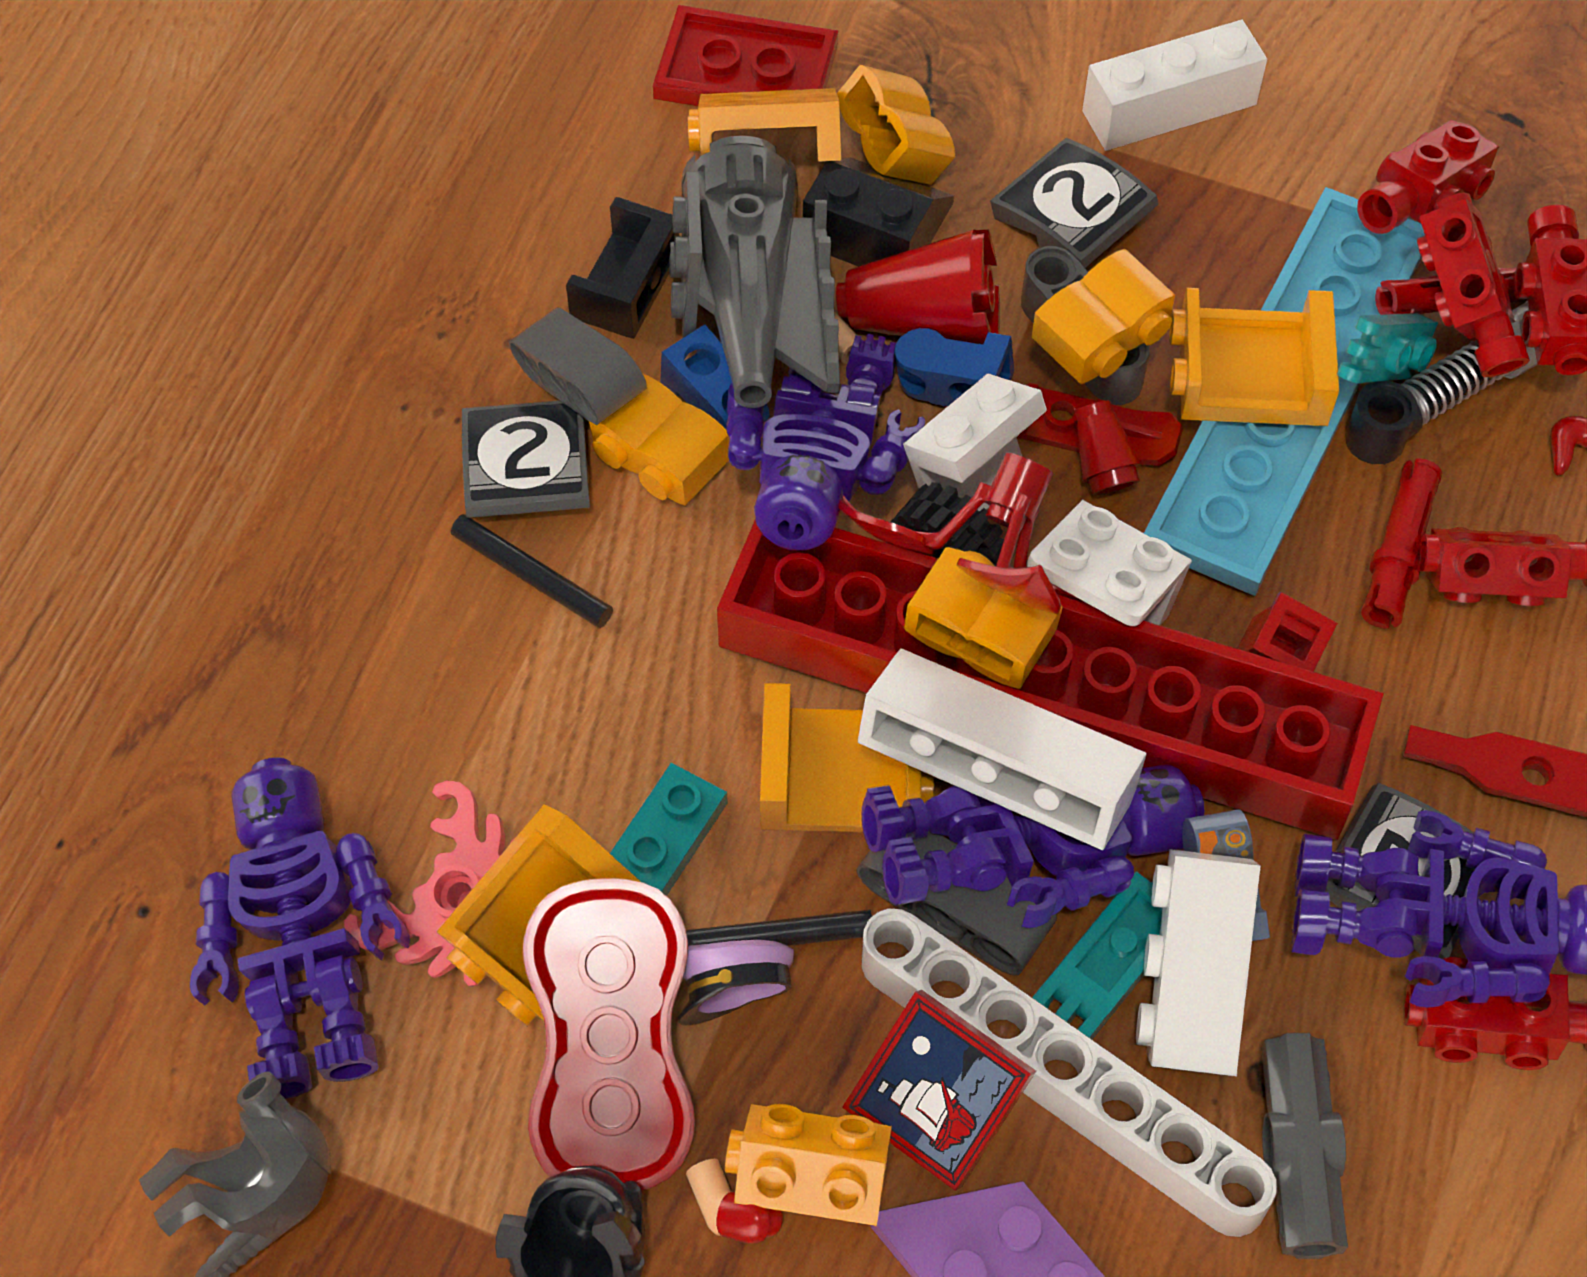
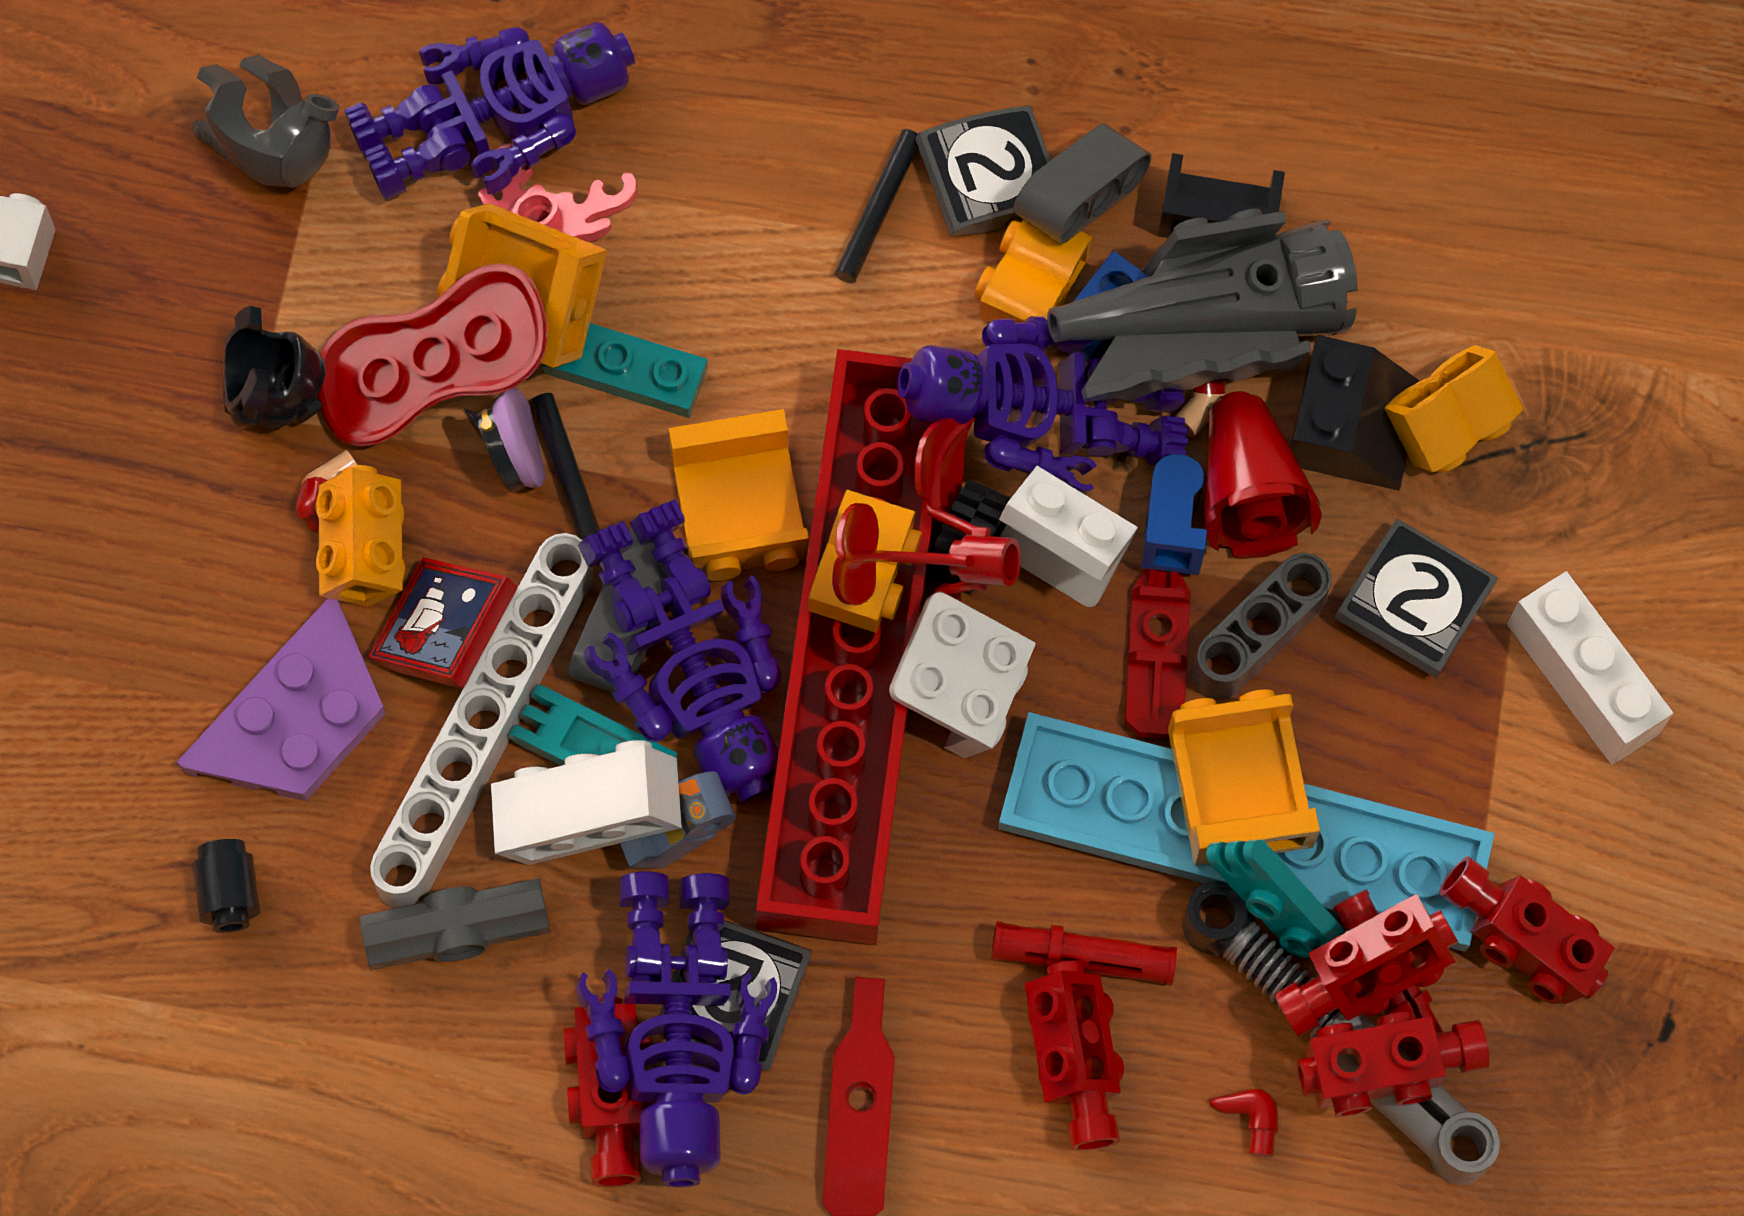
camera: 75 degrees right, 10 degrees up
red tile [653,5,838,106] -> none
light orange panel [688,88,841,162] -> none
white brick [857,648,1147,850] -> none
light orange brick [1032,249,1175,384] -> none
red cone [1075,400,1142,495] -> none
red brick [1237,592,1338,672] -> none

